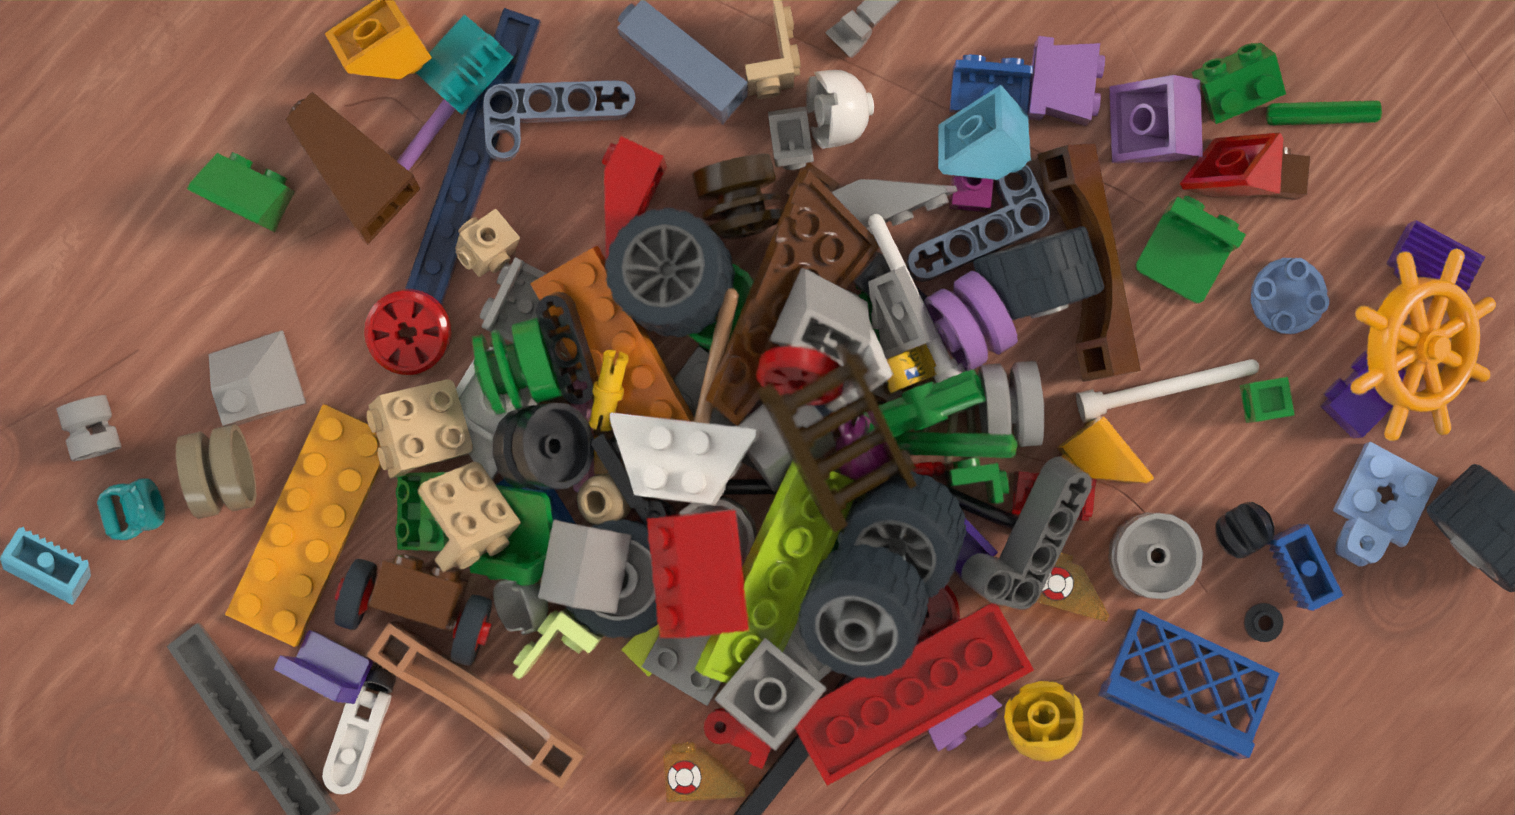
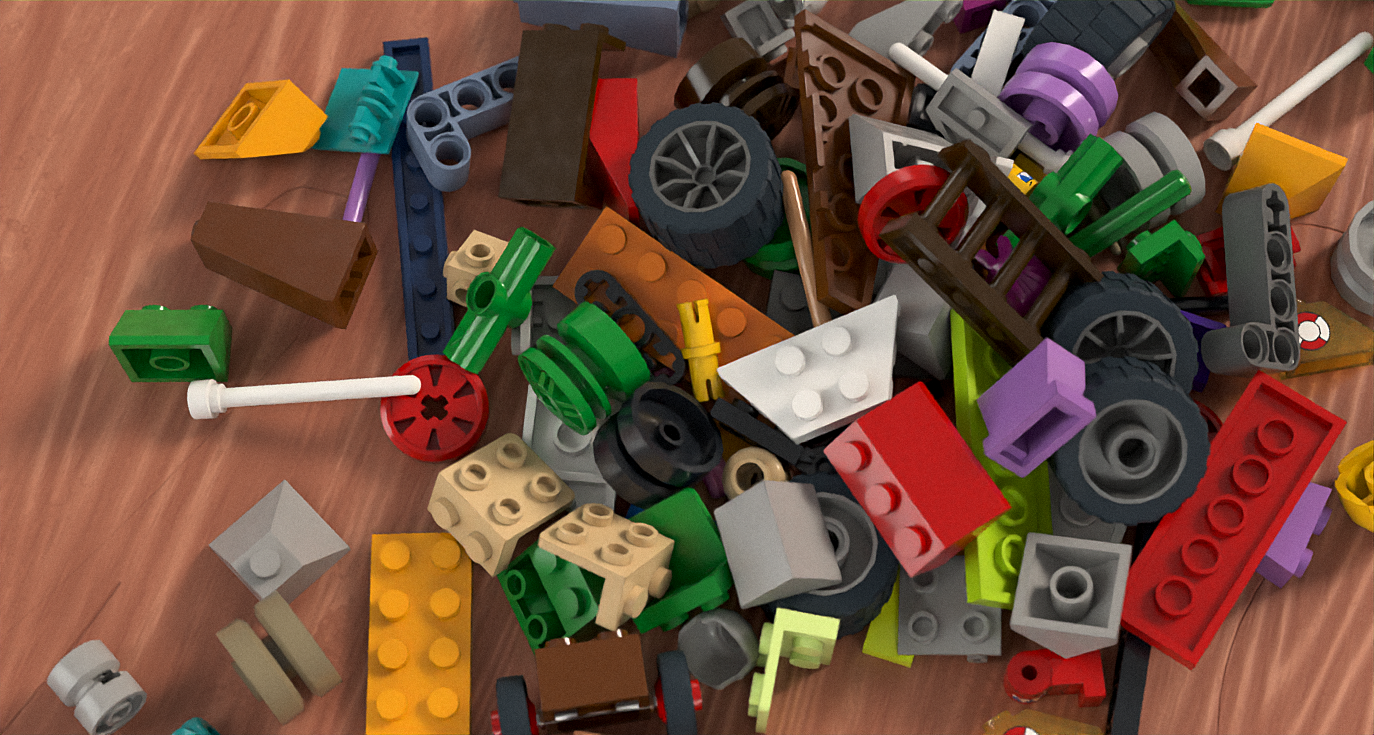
camera: 30 degrees left, 20 degrees down
none -> white piece [187,375,421,419]
none -> green piece [443,227,556,374]
none -> dark brown panel [498,23,626,210]
none -> white sticker [971,10,1025,98]
none -> medium lavender hips [977,338,1096,478]

